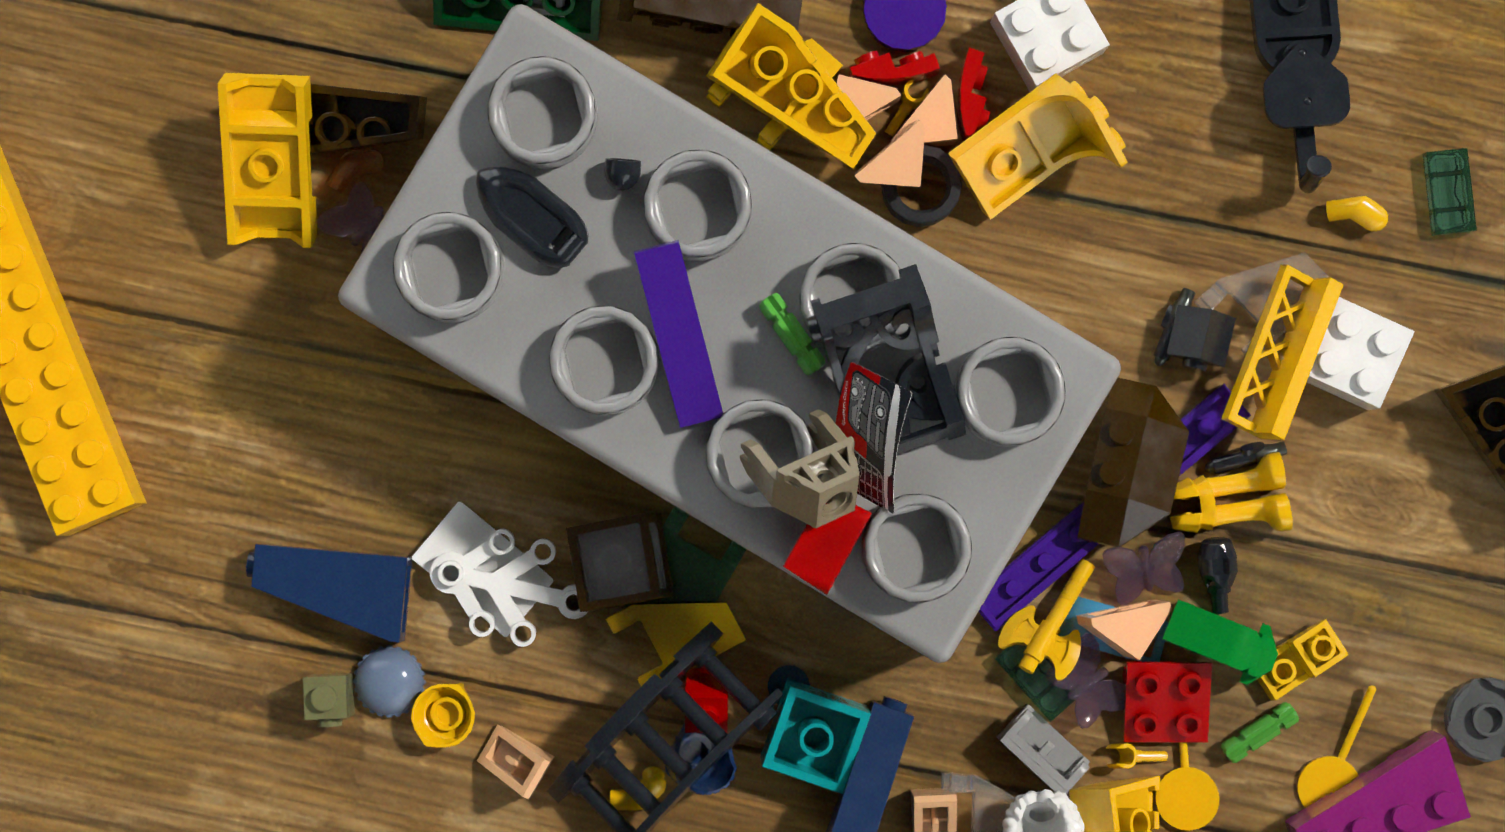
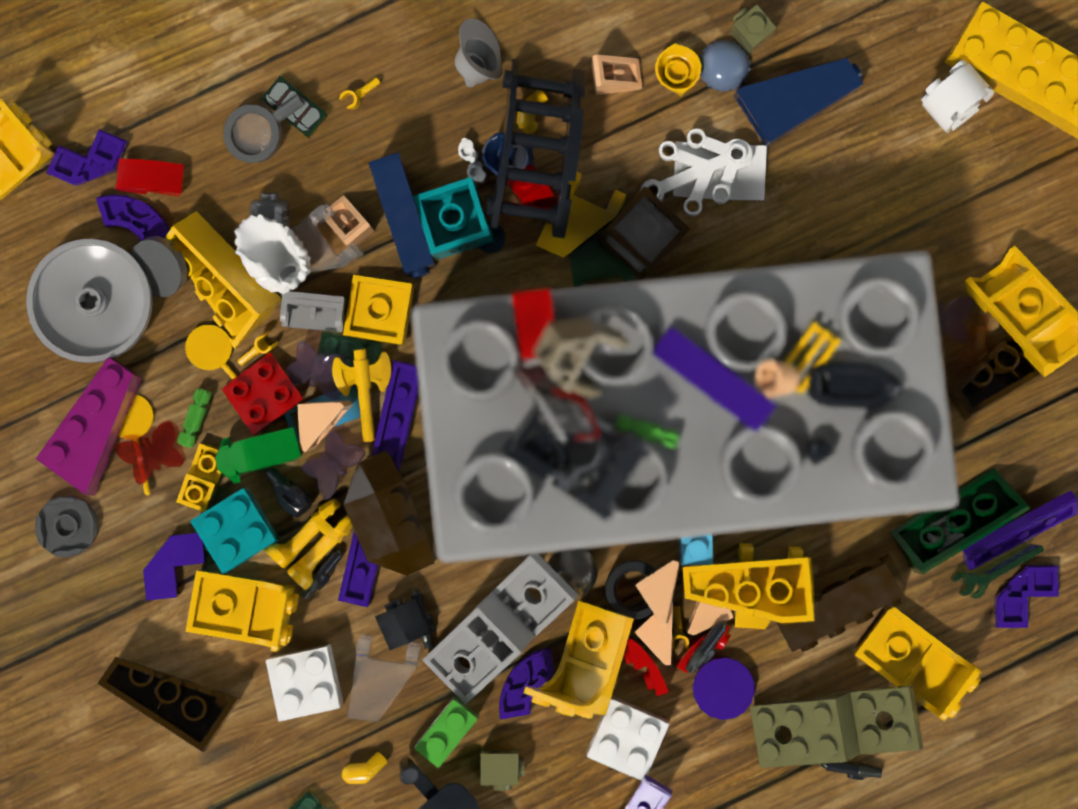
camera: 145 degrees right, 0 degrees up
yellow fence [1221,264,1344,440] -> none
none -> clear red piece [114,421,184,484]
none -> dark purple tile [143,533,206,601]
none -> yellow bracket [185,570,299,652]
none -> teal brick [190,488,281,574]
none -> yellow plate [343,275,415,346]
none -> bright green brick [414,695,479,768]
none -> light grey bracket [422,553,579,705]
none -> white piece [458,138,487,184]
none -> olive brick [481,750,525,791]
none -> dark purple tile [499,647,555,719]
none -> clear smoke helmet [547,548,599,597]
none -> medium azure brick [679,534,713,565]
none -> piece [685,620,727,674]
none -> light nougat hat [756,360,800,398]
none -> yellow tile [783,321,841,395]
none -> white brick [921,60,995,133]

